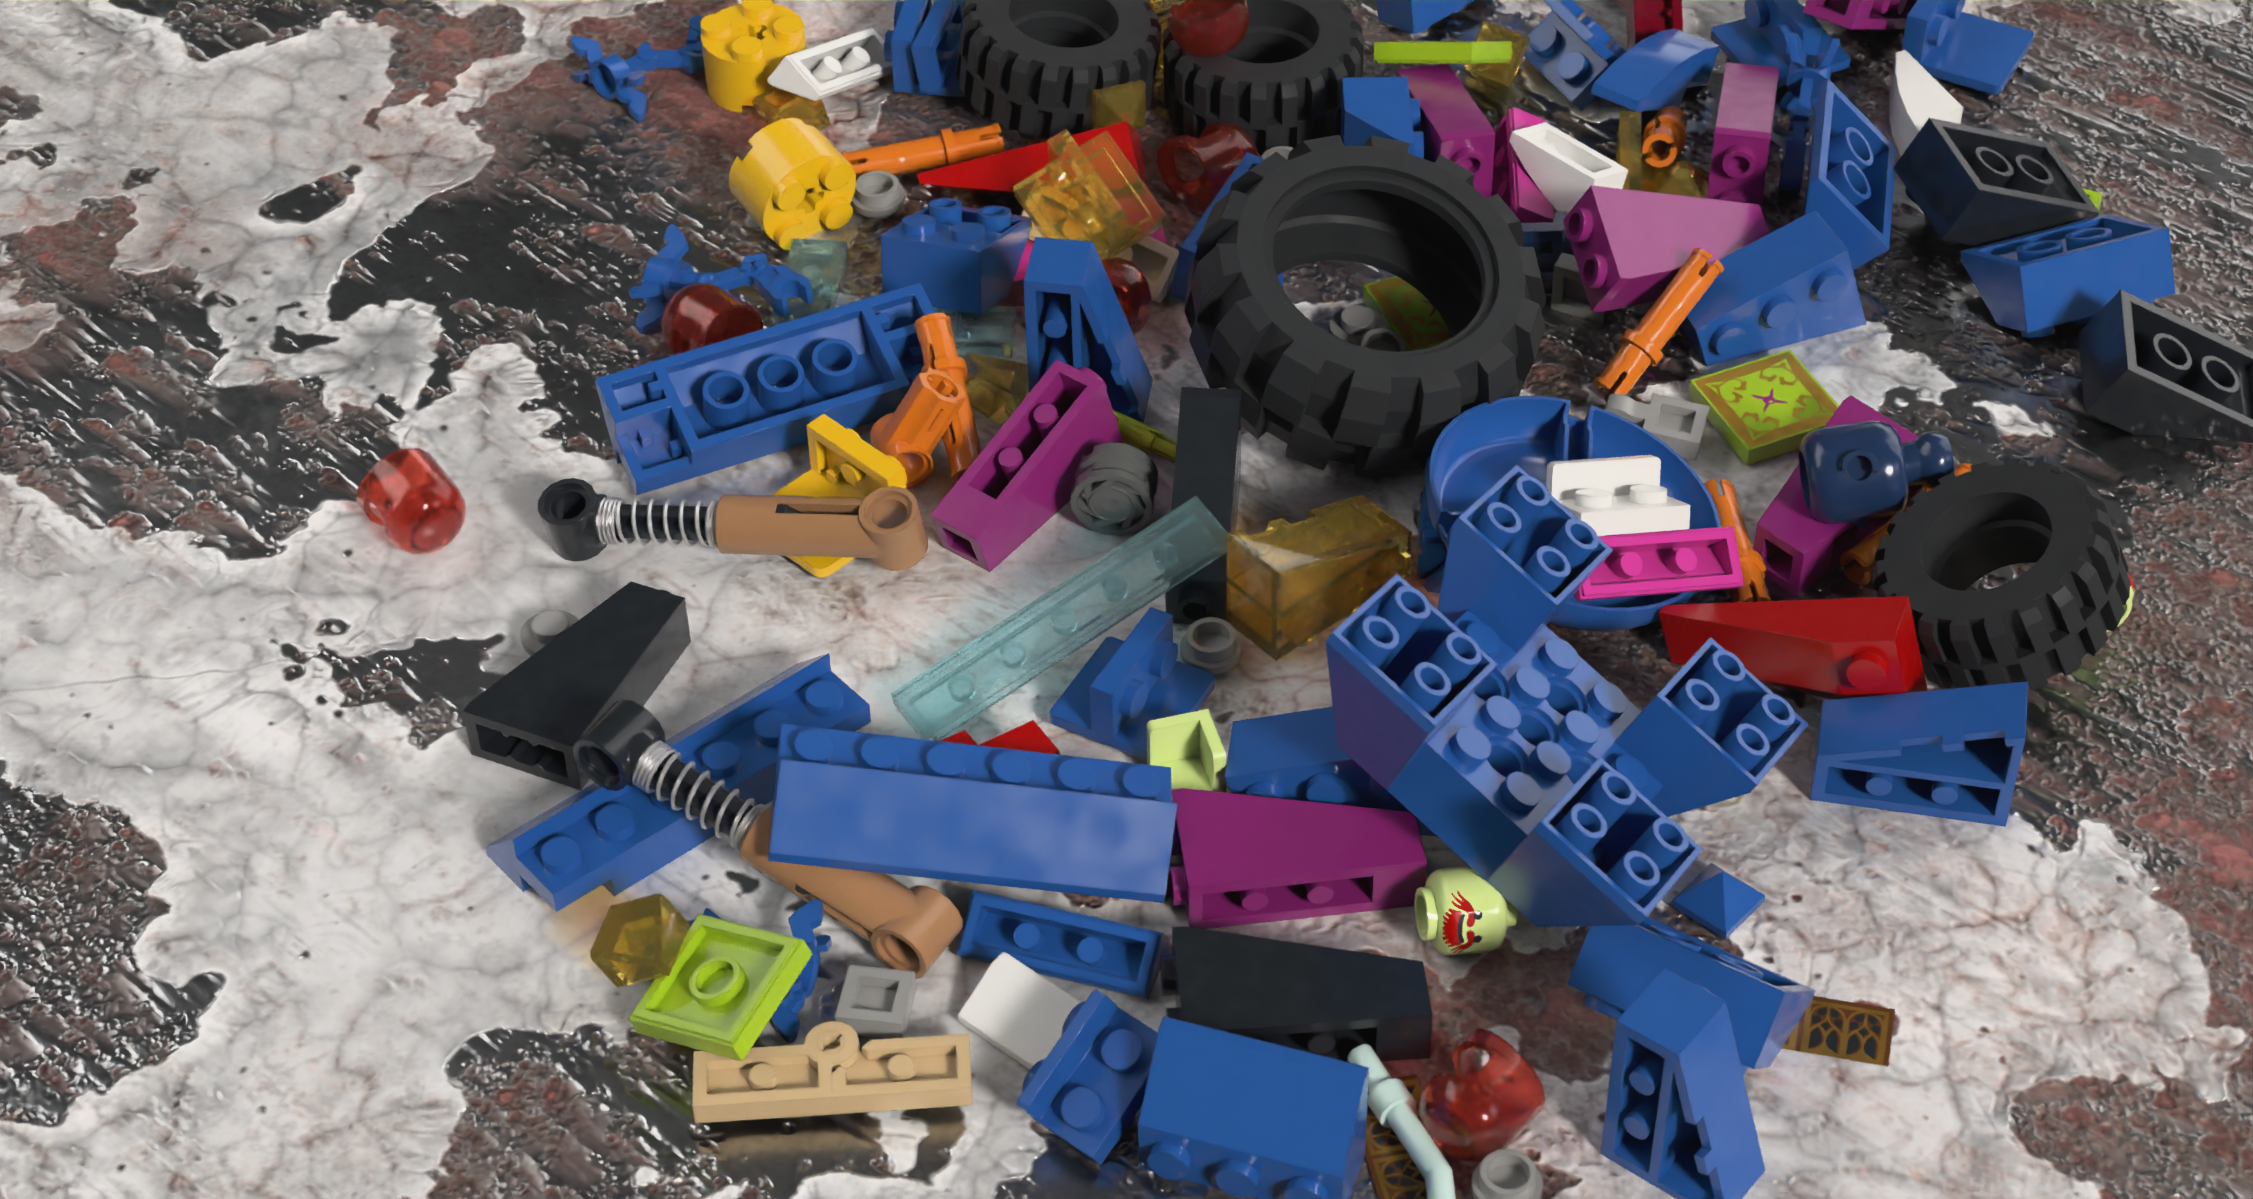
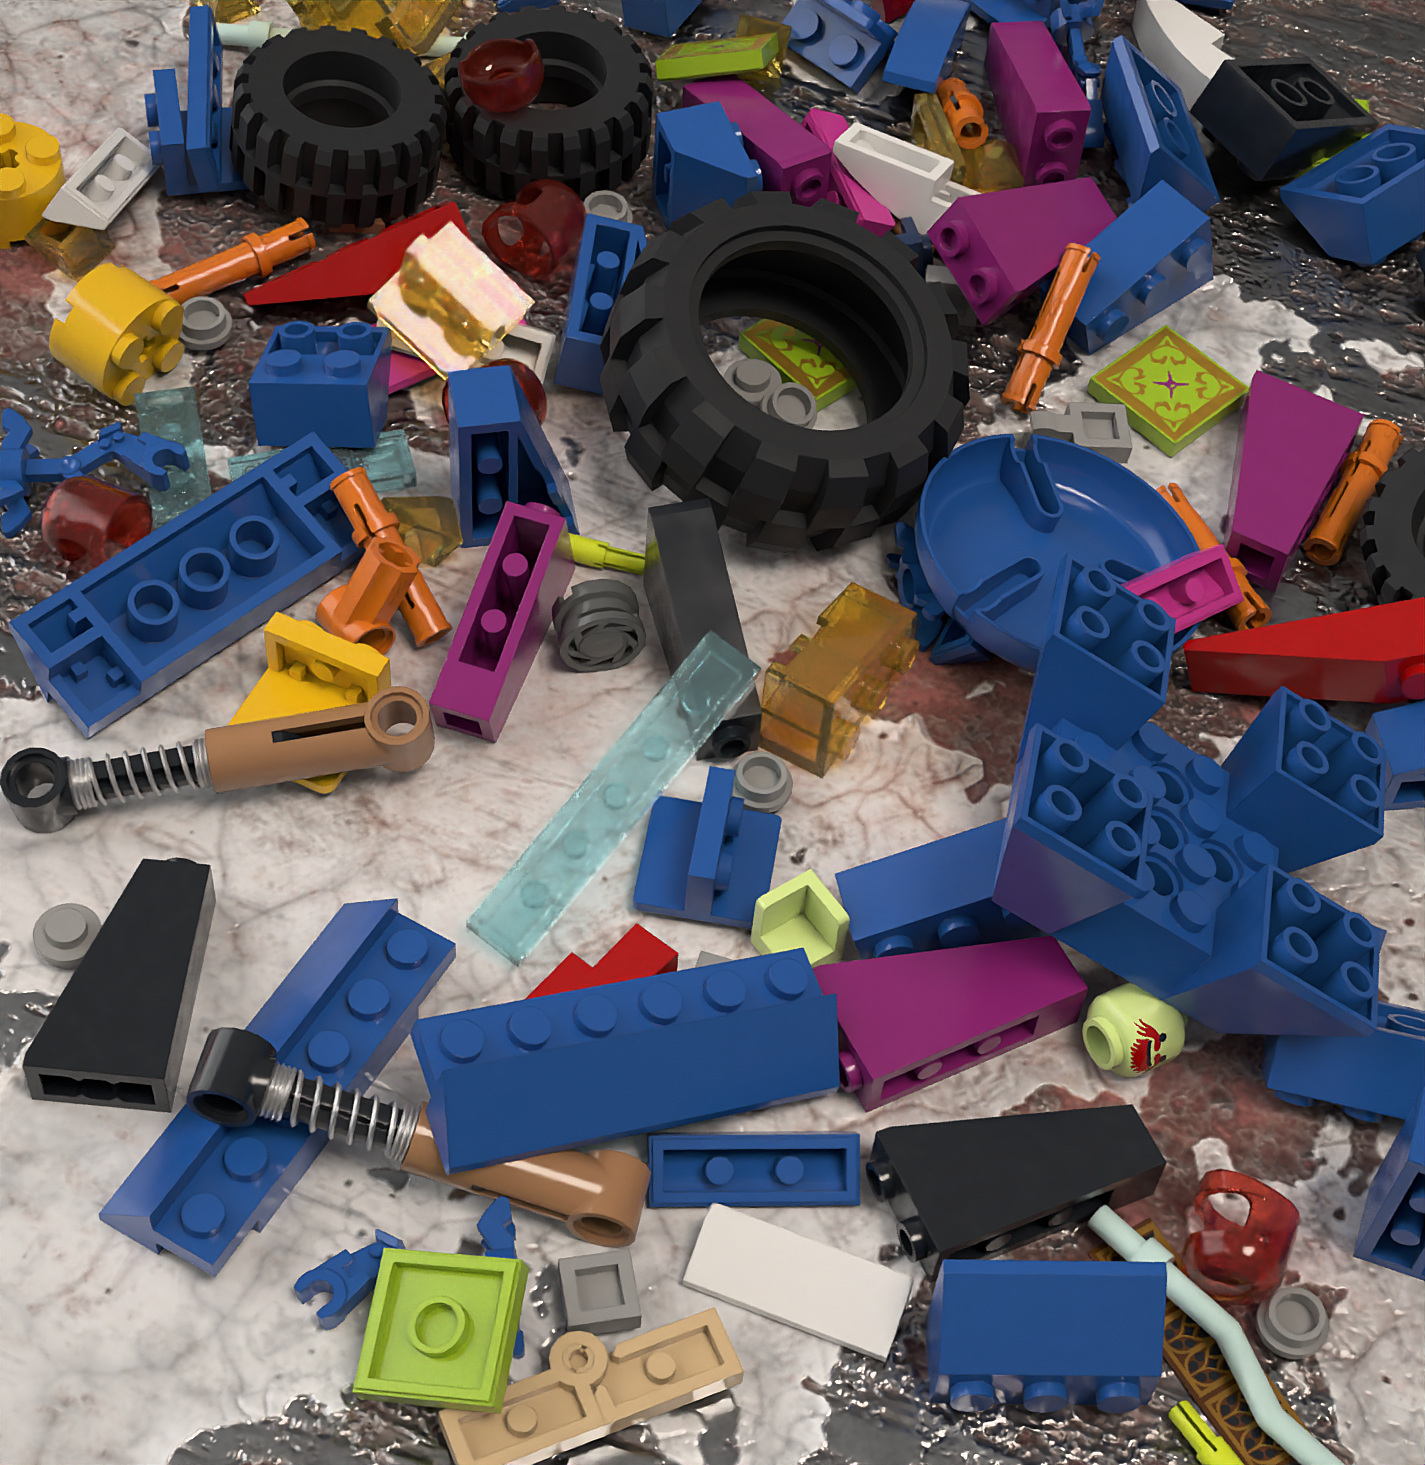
camera: 25 degrees left, 10 degrees up
clear yellow slope [590,894,690,988] -> none
blue bracket [1016,989,1158,1166] -> none
clear yellow slope [1093,80,1146,131] -> none
white bracket [1546,455,1691,536] -> none
dark blue piece [1799,421,1954,529] -> none

